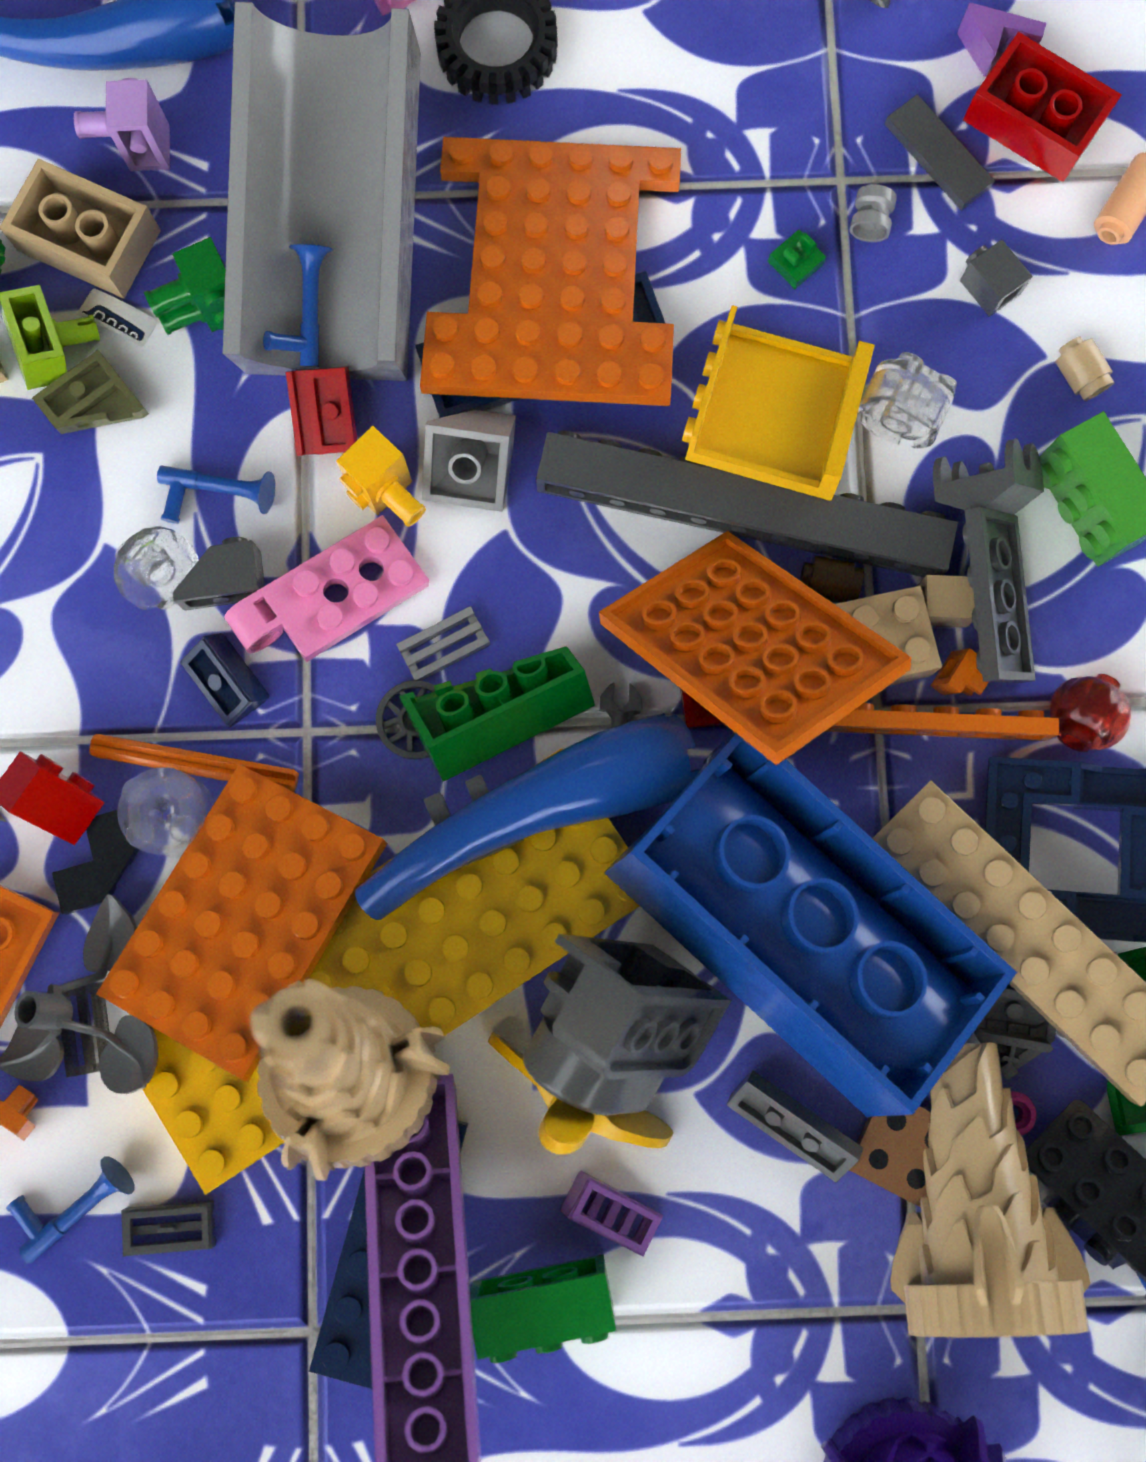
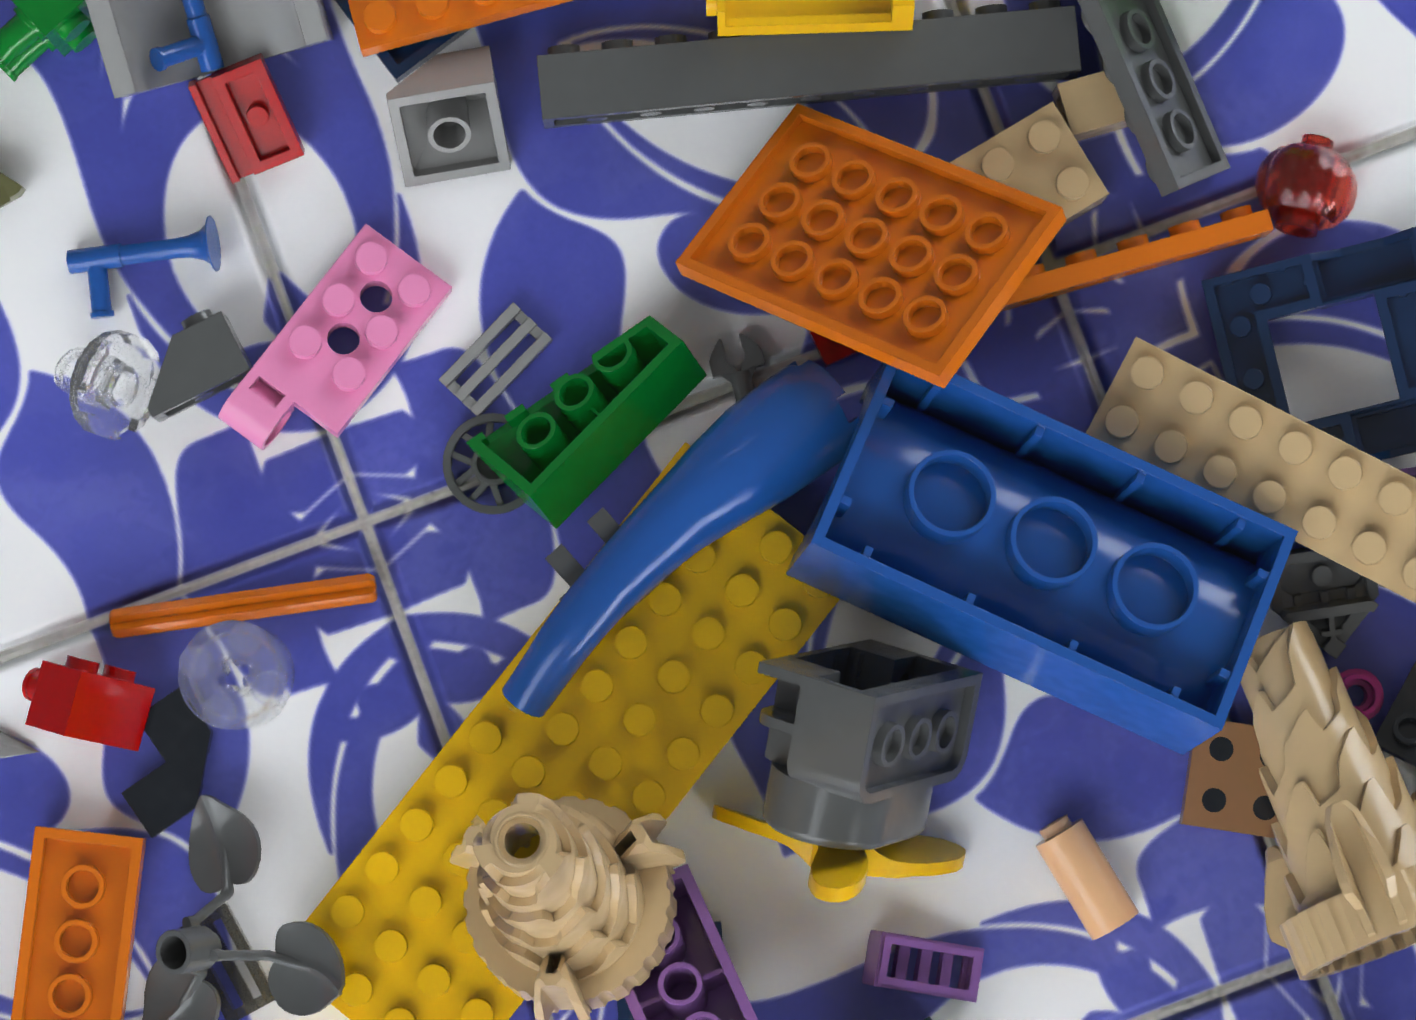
camera: 20 degrees left, 5 degrees up
orange plate [96,764,388,1082] -> none
dark blue slope [180,633,270,727] -> none
yellow brick [336,426,426,527] -> none
dark grey plate [726,1070,863,1182] -> none
dark brown brick [800,555,864,603] -> none
orange tile [930,648,989,696] -> none
none -> light nougat brick [1036,814,1139,940]

